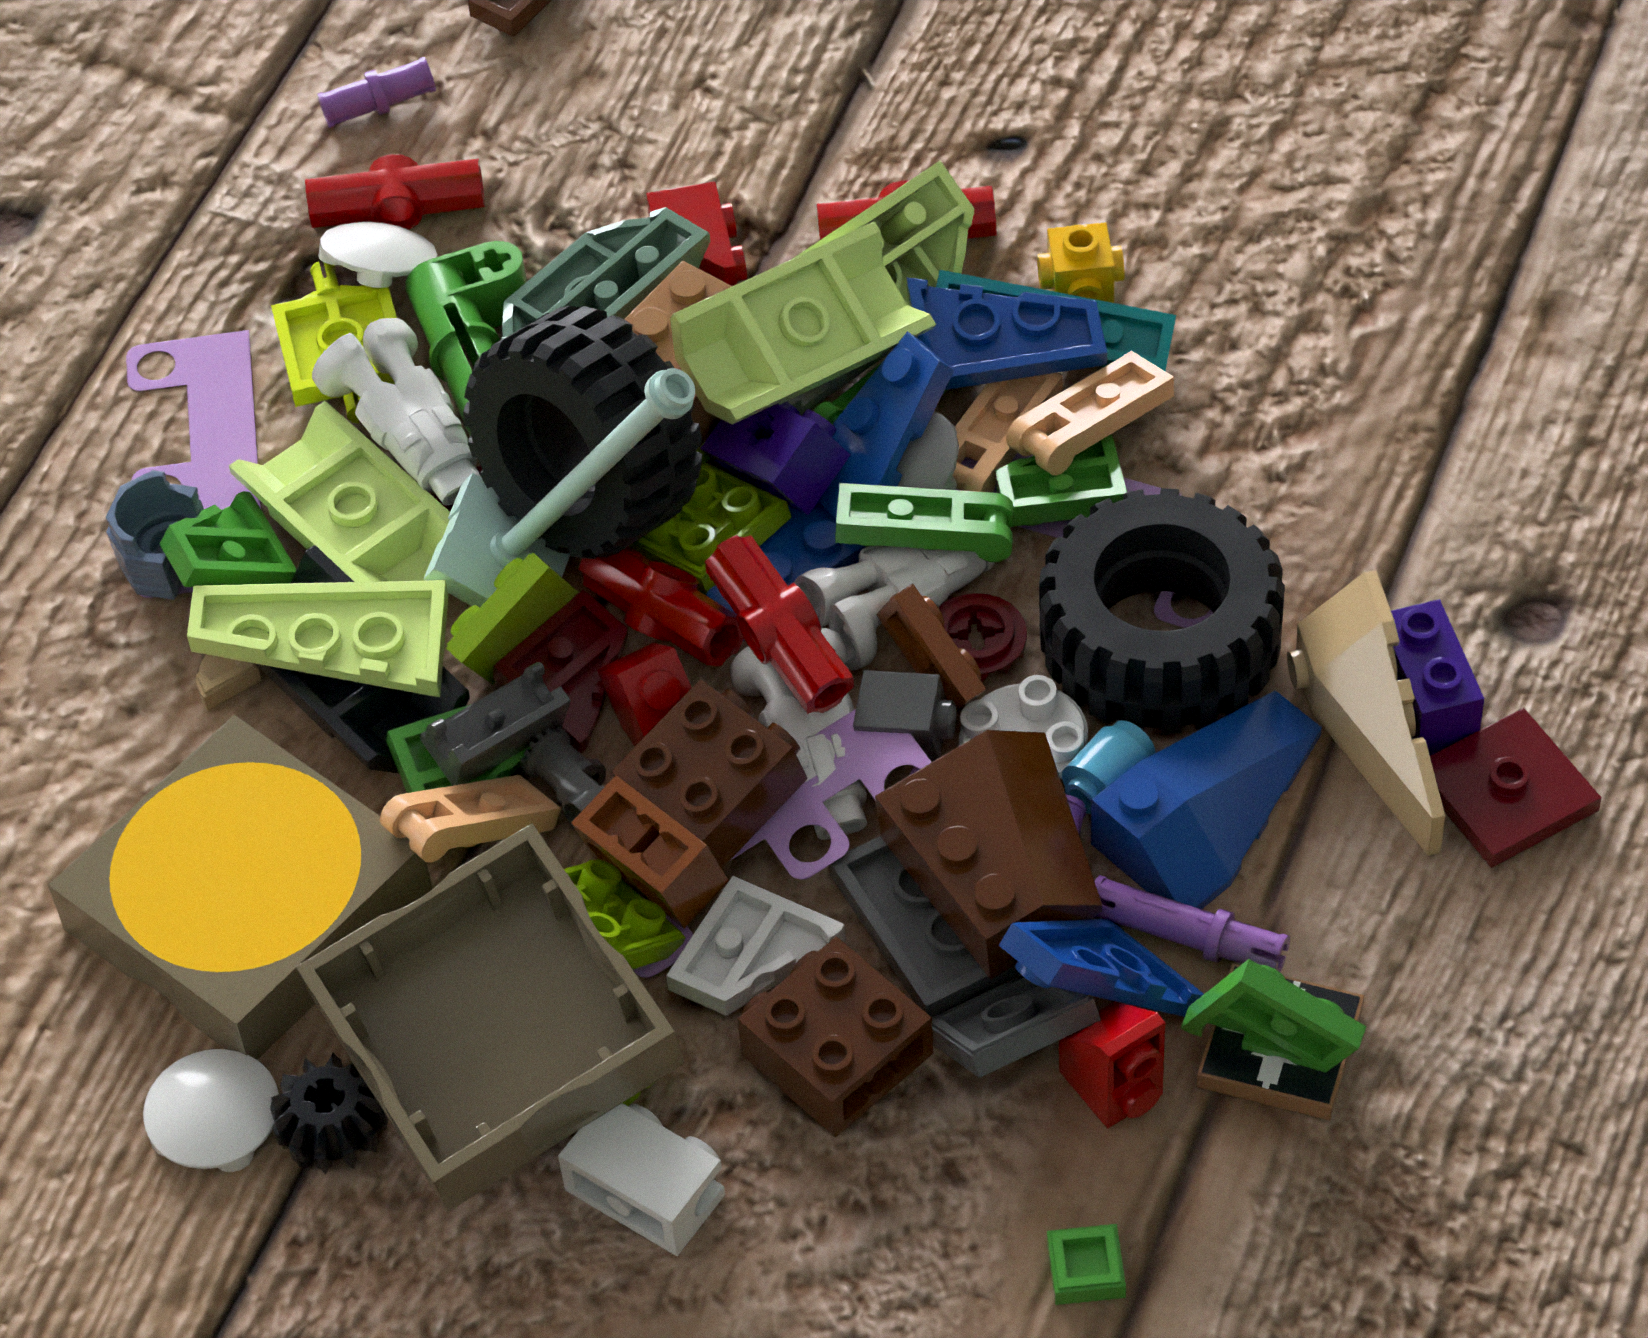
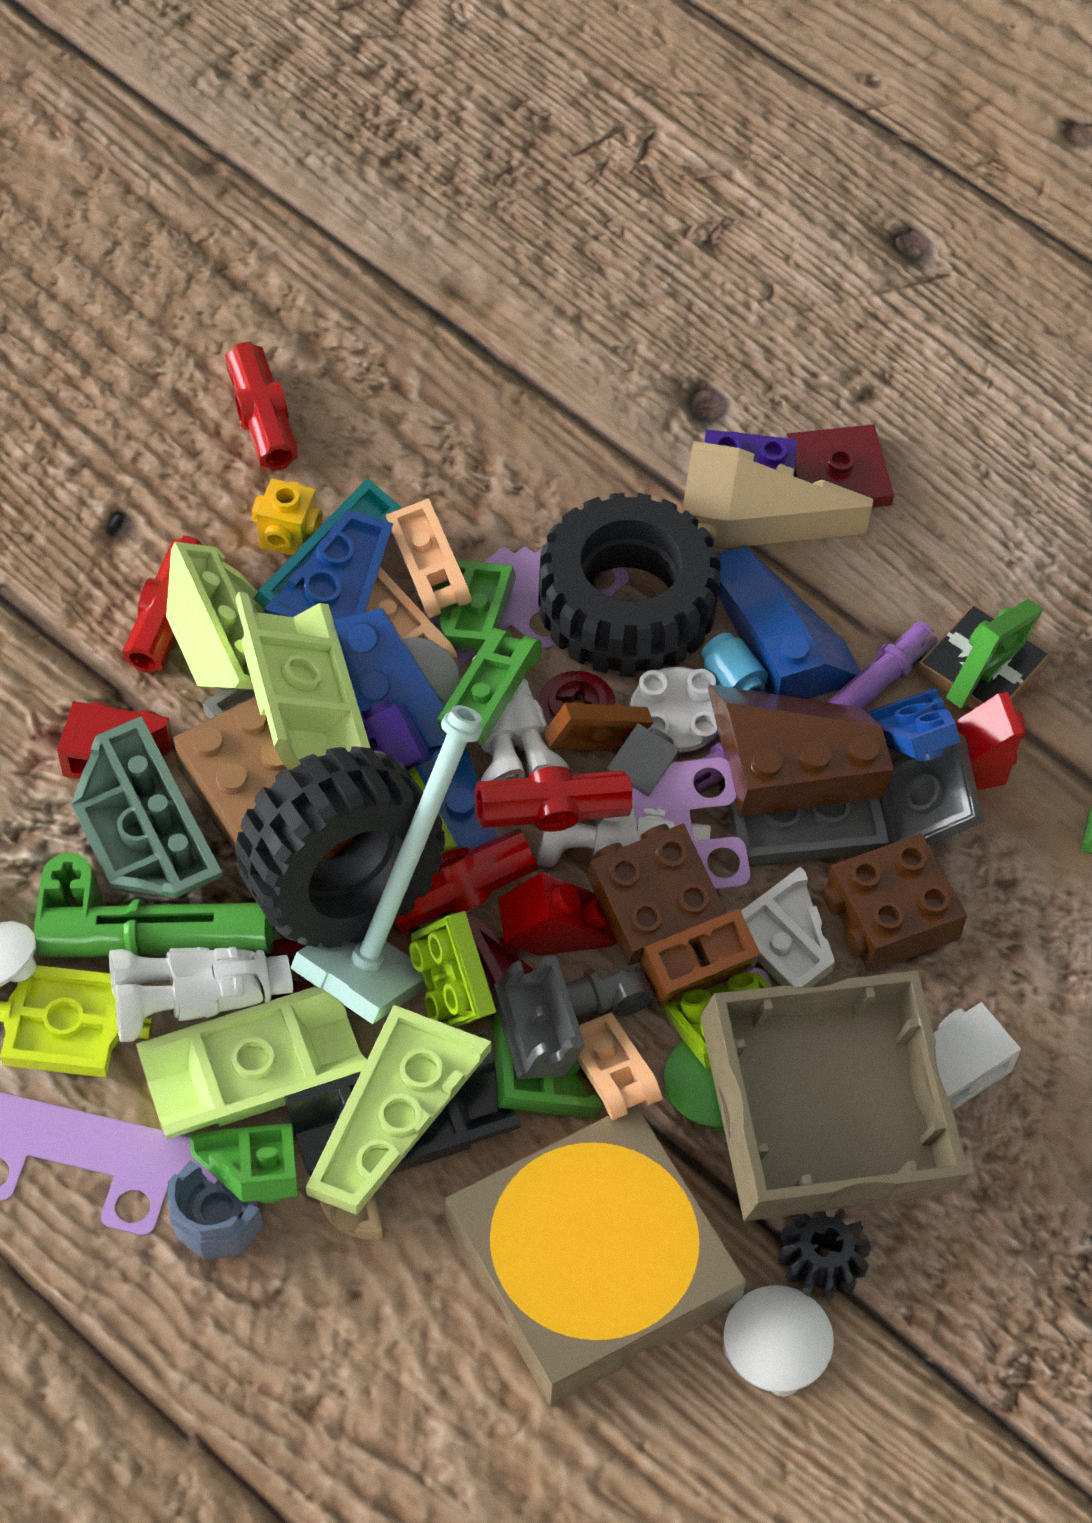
camera: 75 degrees left, 5 degrees up
none -> red piece [225,342,298,471]

